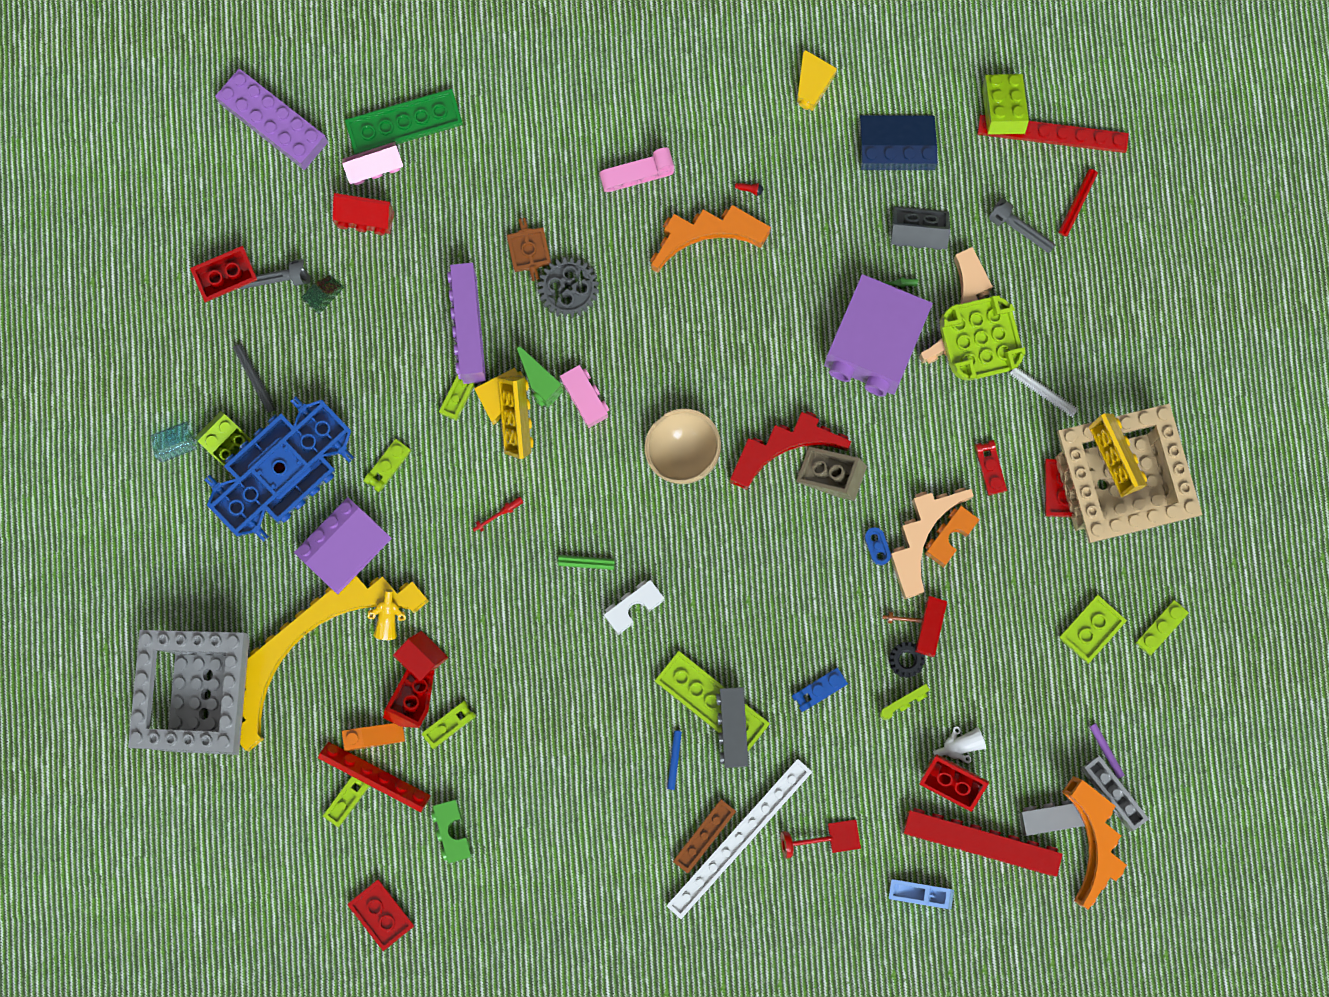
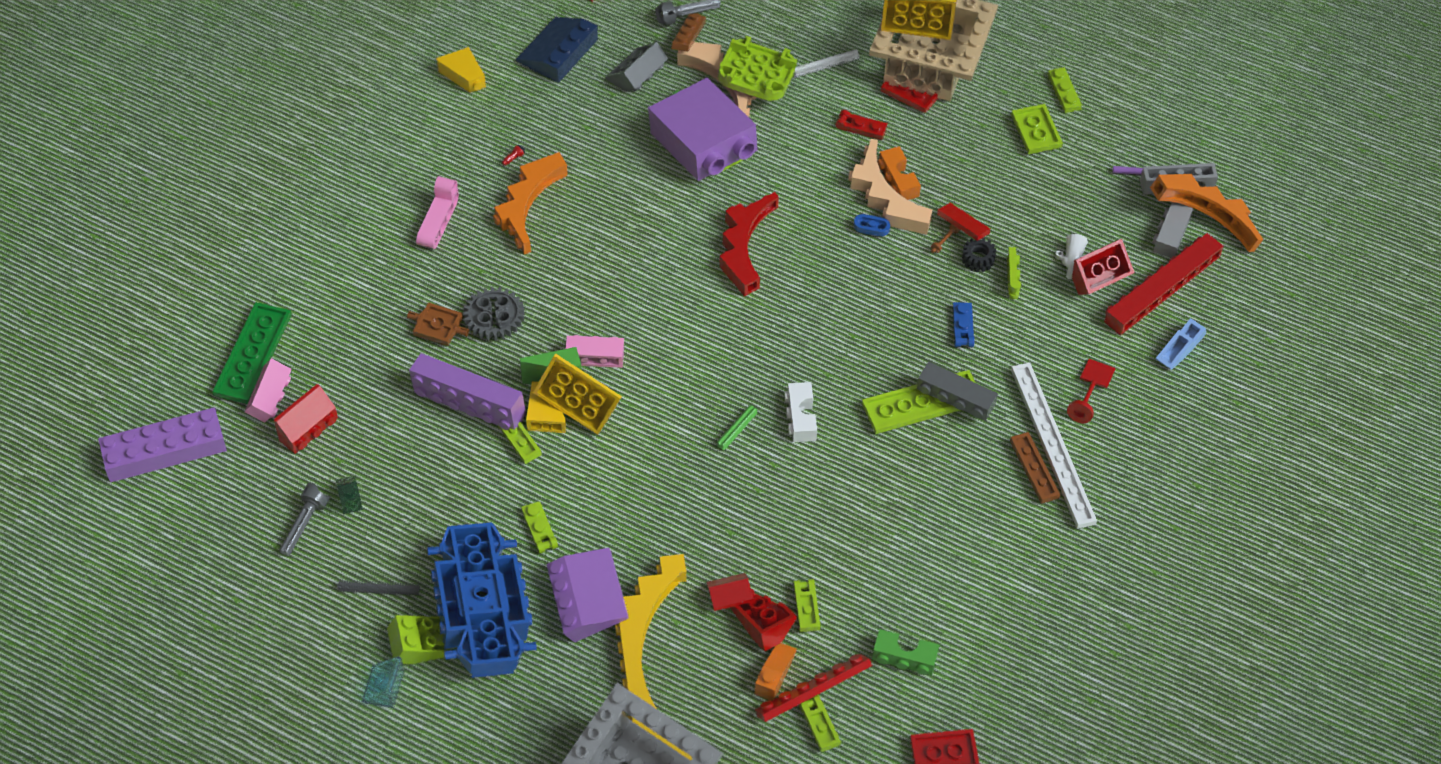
camera: 60 degrees left, 25 degrees down
red slope [190,246,258,303] -> none
yellow piece [368,589,406,640] -> none
red piece [473,497,524,532] -> none
tan piece [645,409,721,484] -> none
blue bar [667,731,682,790] -> none
dark tan slope [796,447,867,501] -> none
none -> dark orange plate [672,13,706,52]

